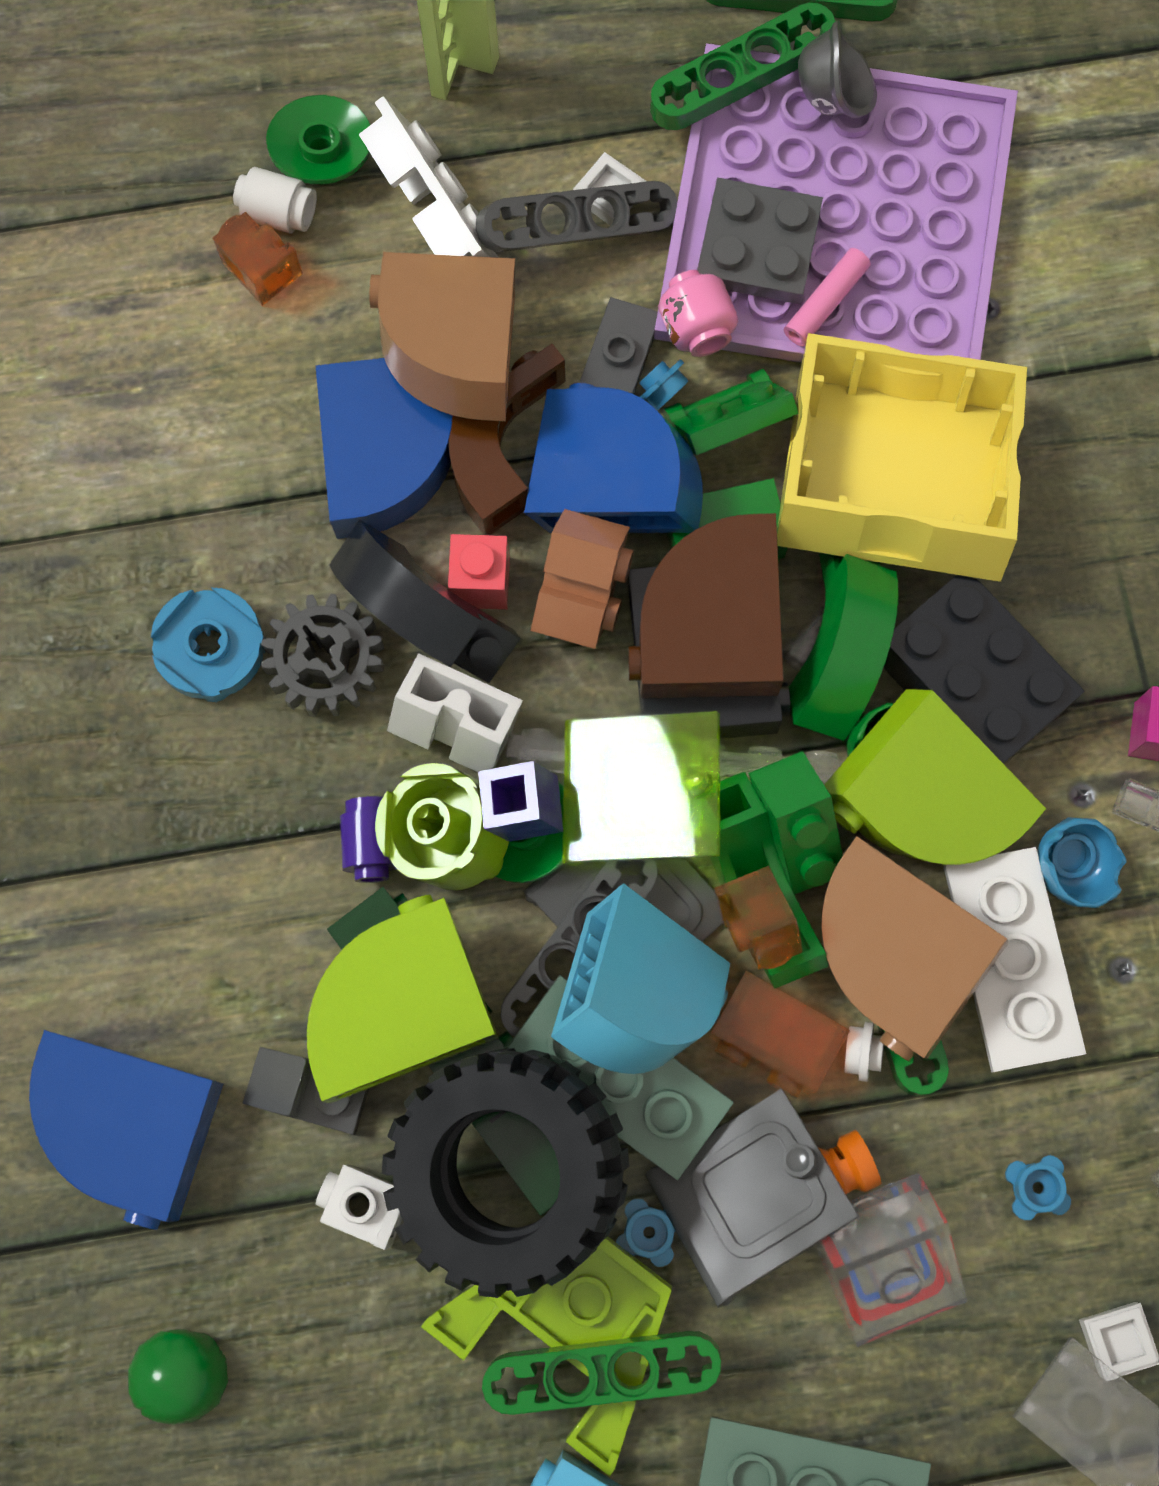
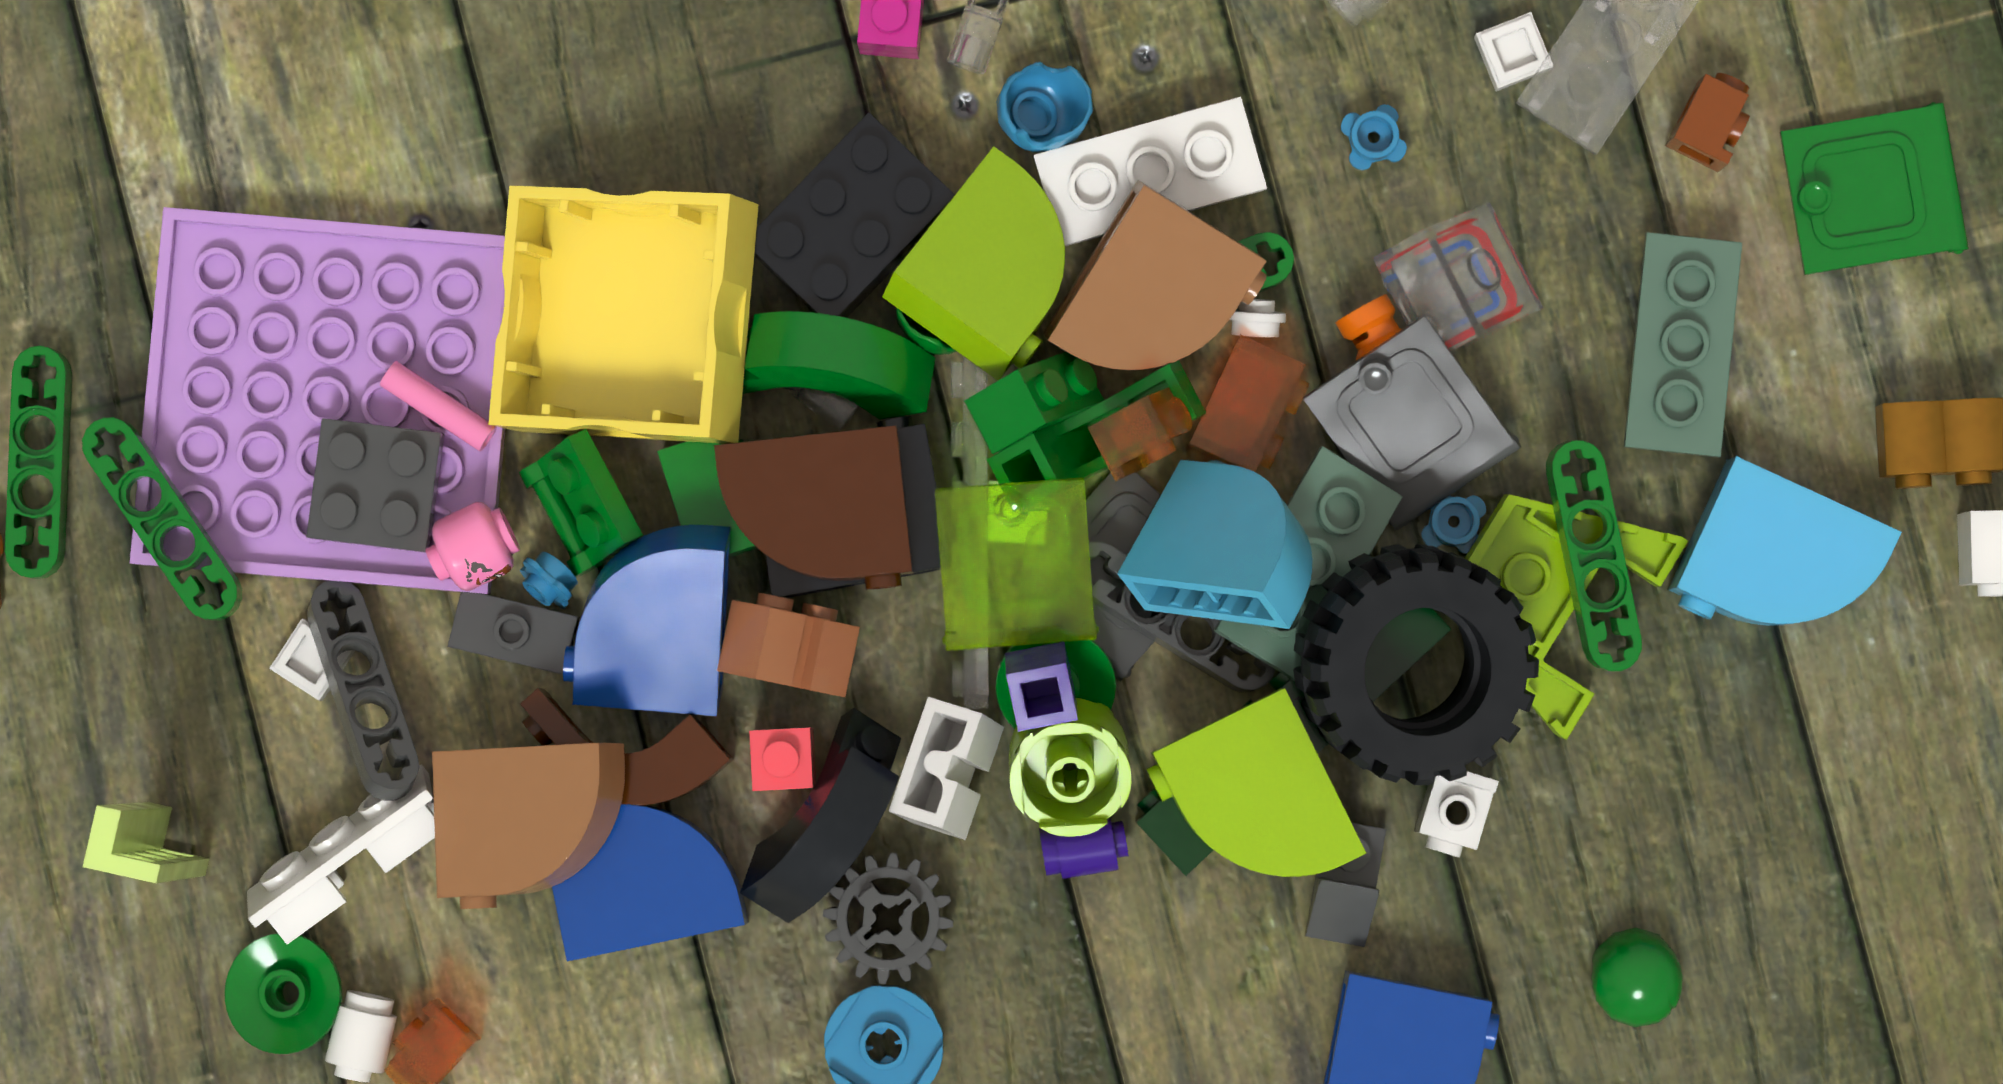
camera: 90 degrees left, 10 degrees up
flat silver helmet [798,21,877,118] -> none

